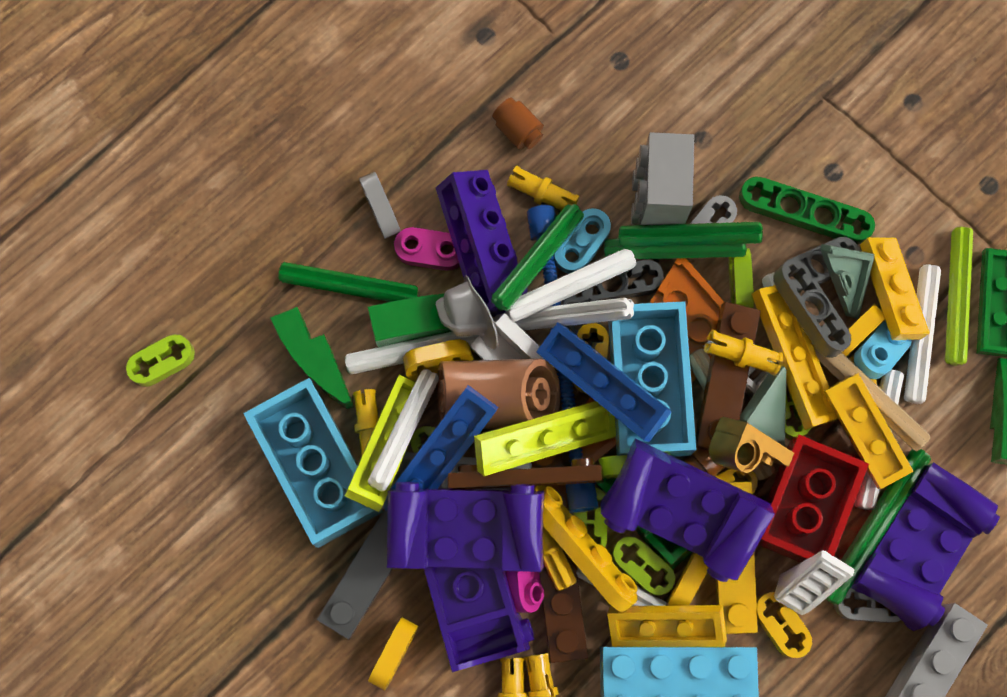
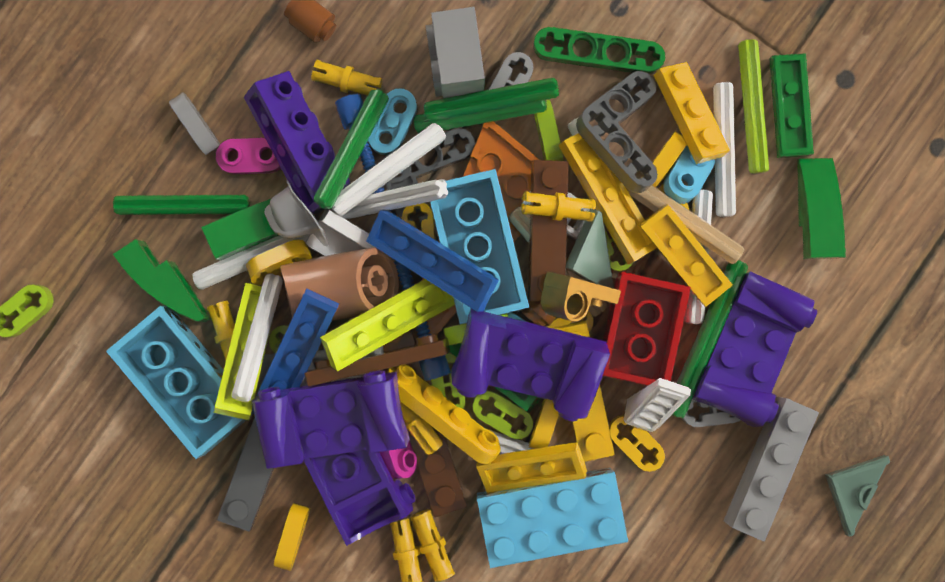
camera: 10 degrees left, 10 degrees up
sand green tile [820,244,875,319] -> none

